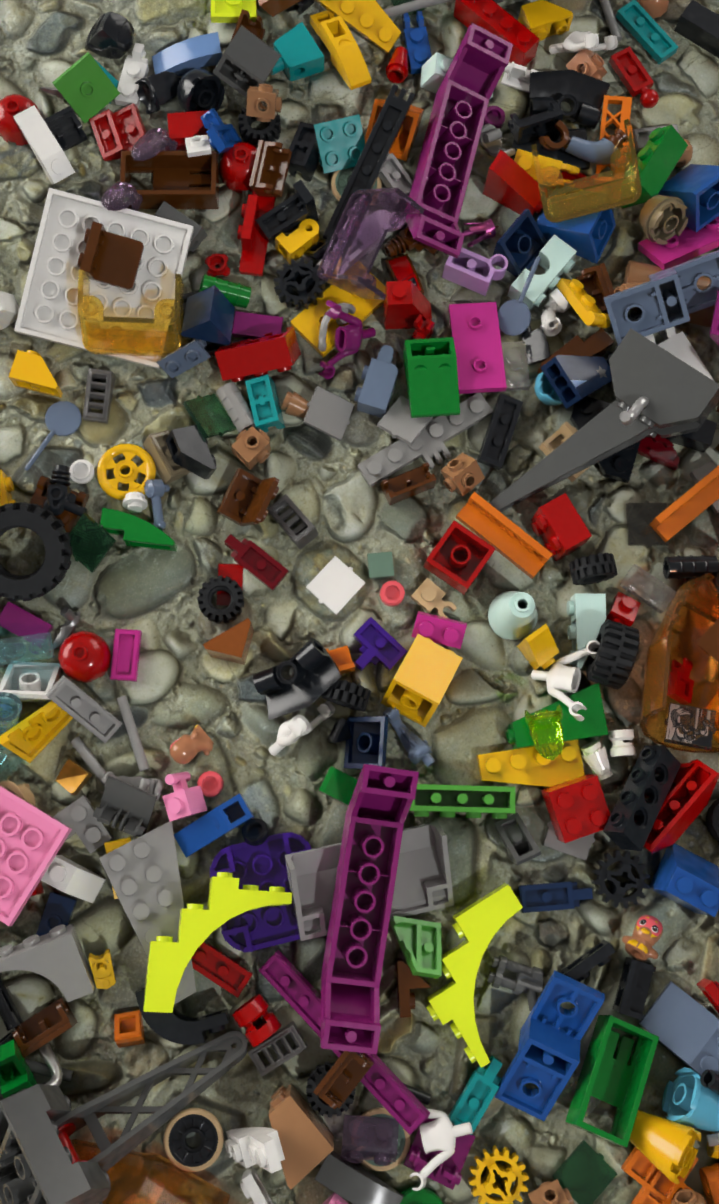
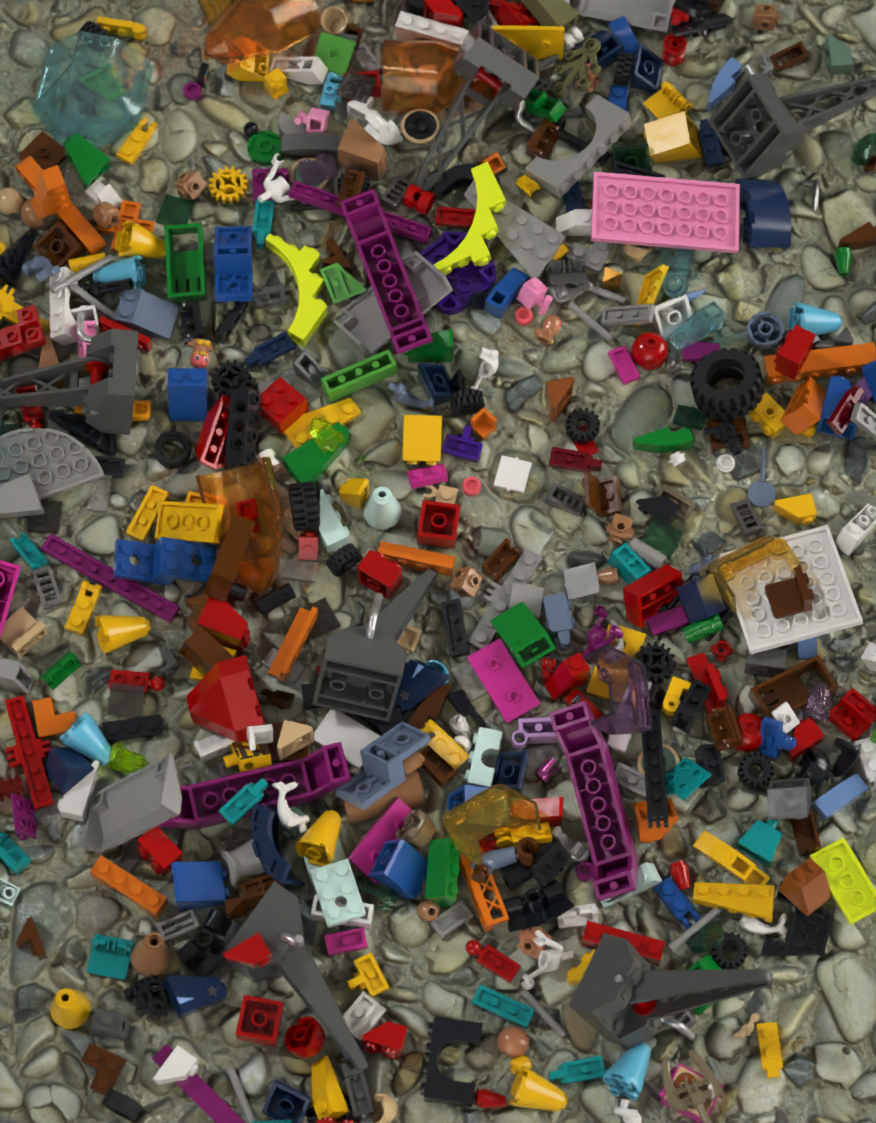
camera: 160 degrees right, 10 degrees down
yellow plate [97,444,156,500] -> none
clear purple piece [101,182,143,211] -> none
sand blue piece [144,479,170,530] -> none
medium nougat brick [246,84,282,122] -> none
black panel [253,638,342,720] -> none
sand green tile [367,552,394,580] -> none
sand blue piece [498,256,541,336] -> none
white piece [531,640,600,721] -> none
white cone [581,740,613,780] -> none
piece [664,702,717,751] -> none

